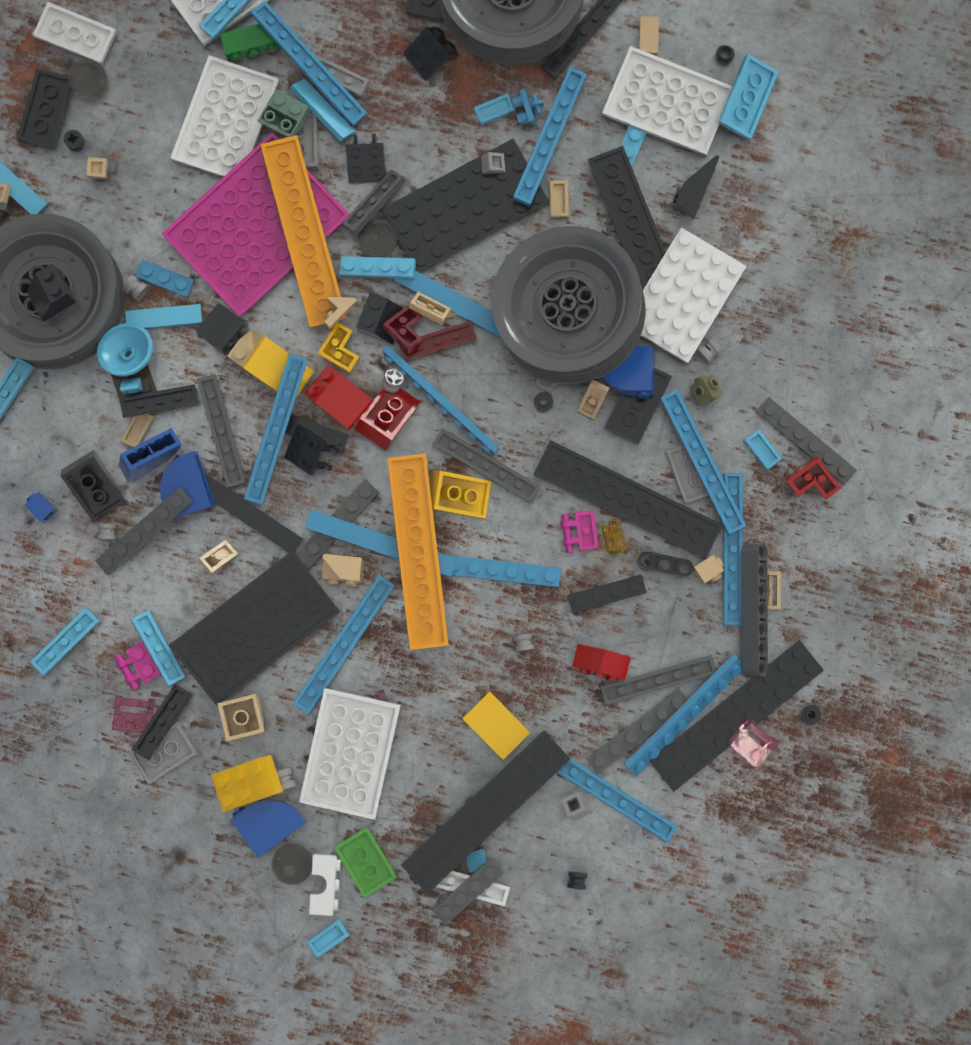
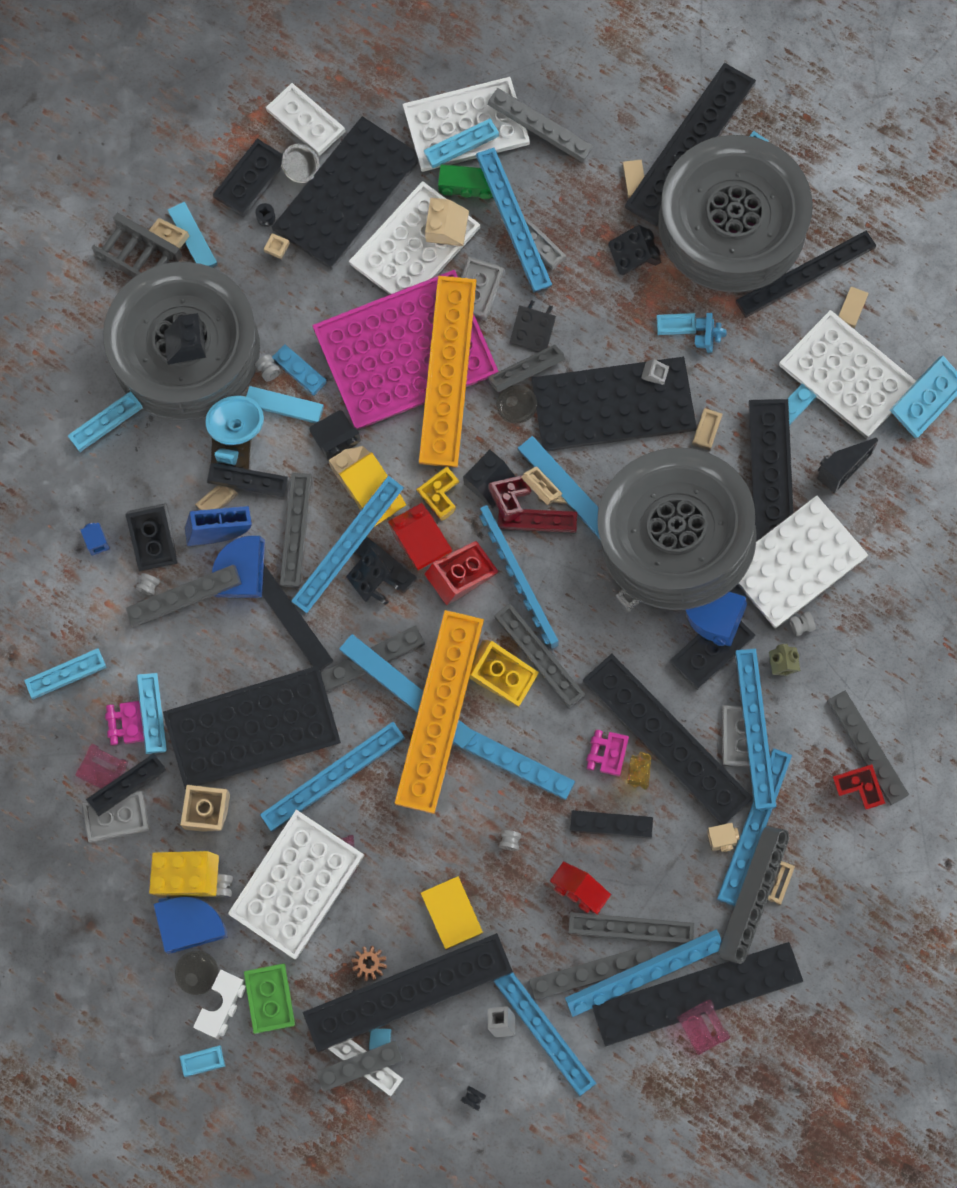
camera: 20 degrees right, 10 degrees down
tan slope [198,540,238,574] -> none
sand green slope [257,89,311,138] -> none
medium azure tile [290,78,355,142] -> none
tan slope [322,554,365,587] -> none
tan slope [324,297,357,330] -> none
medium azure plate [339,256,416,279] -> none
light grey wheel [382,369,404,393] -> none
dark azure plate [513,67,587,207] -> none
black plate [534,392,553,411] -> none
tan slope [577,380,609,420] -> none
black beam [637,551,693,578] -> none
black plate [716,45,735,64] -> none
medium azure tile [744,429,783,471] -> none
black plate [801,705,821,725] -> none
none -> black plate [272,116,419,270]
none -> nougat gear [352,946,387,982]
none -> tan slope [425,198,469,246]

